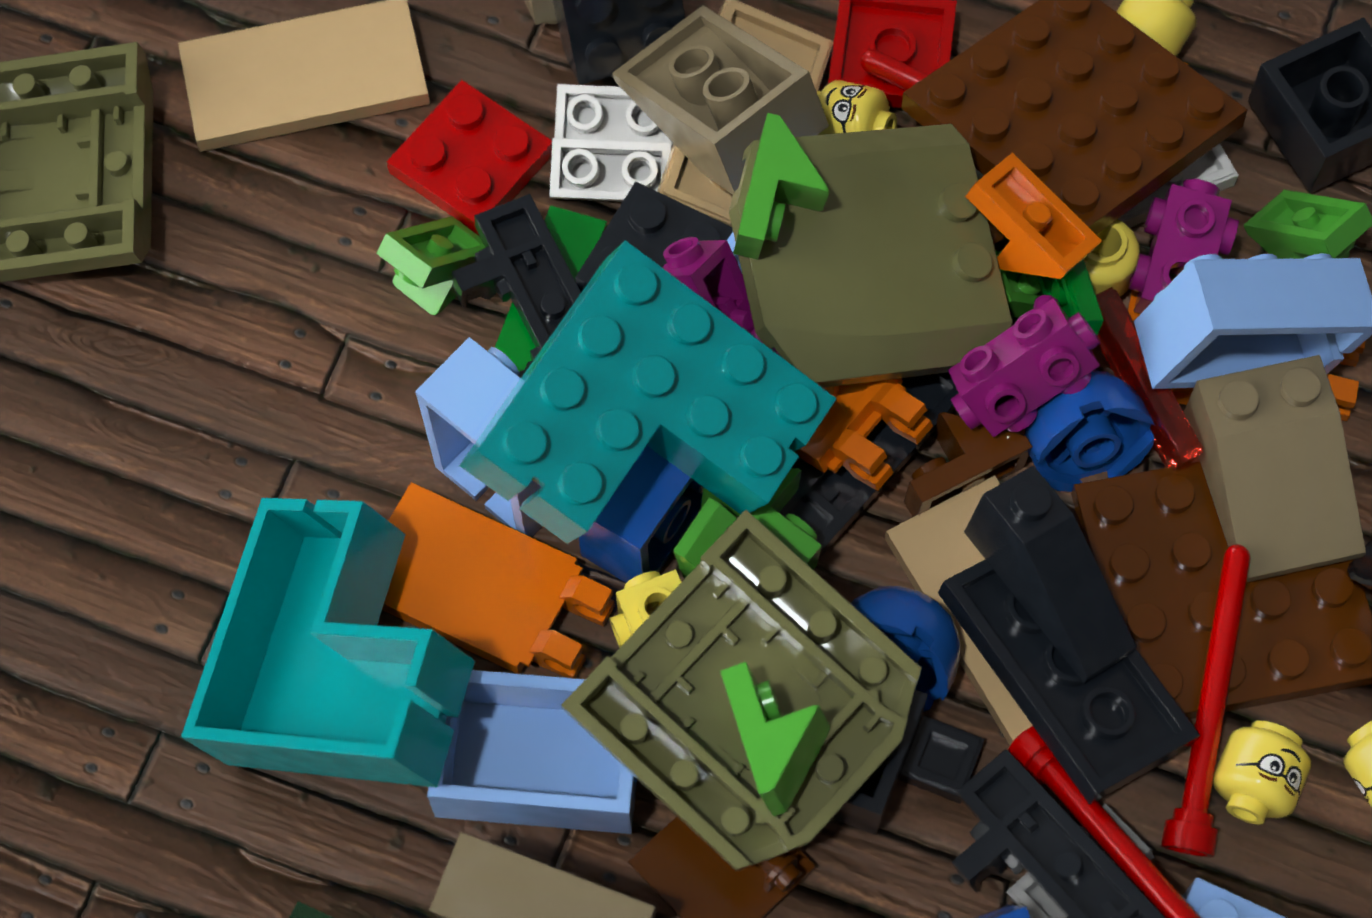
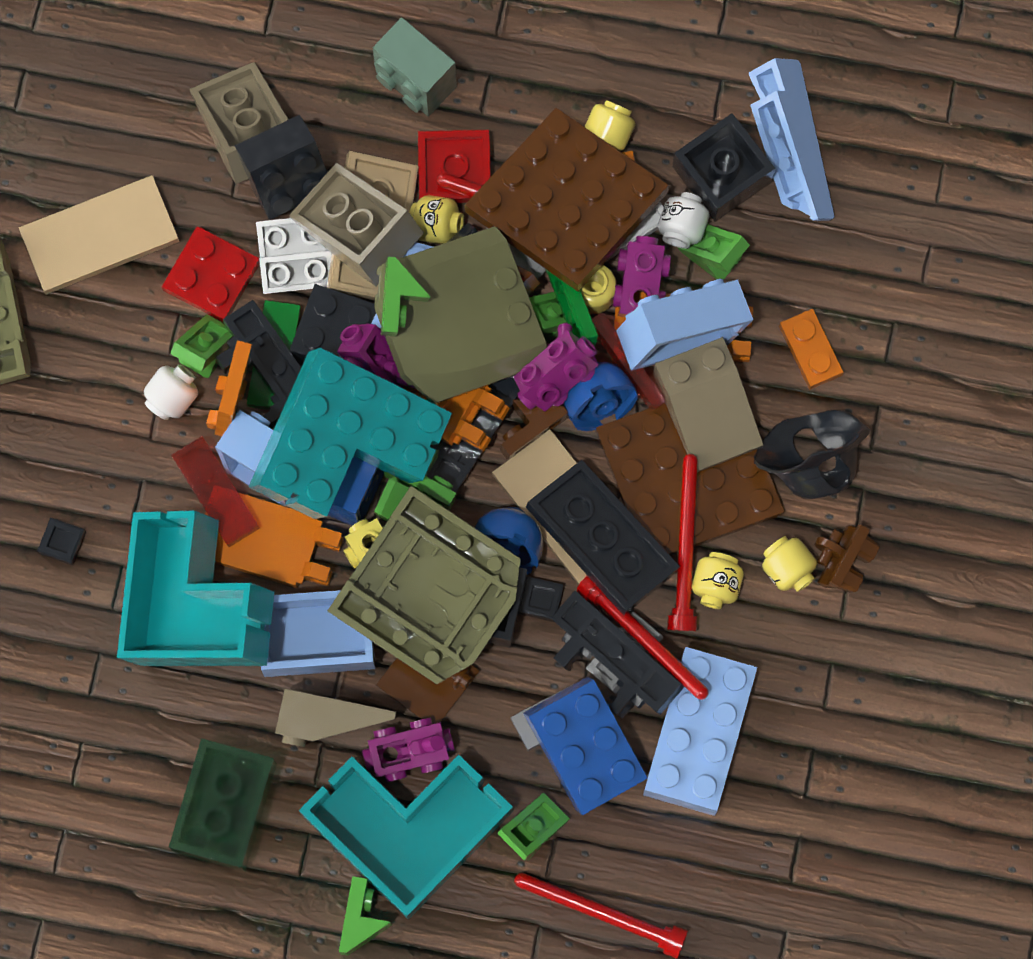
camera: 10 degrees left, 10 degrees up
bright green slope [720,662,830,817] -> none
black slope [964,465,1137,683] -> none
orange slope [965,152,1102,279] -> none
none -> black tile [37,517,86,565]
none -> white head [144,365,198,420]
none -> clear red tile [171,436,260,547]
none -> orange tile [206,340,252,436]
none -> white head [658,192,710,249]

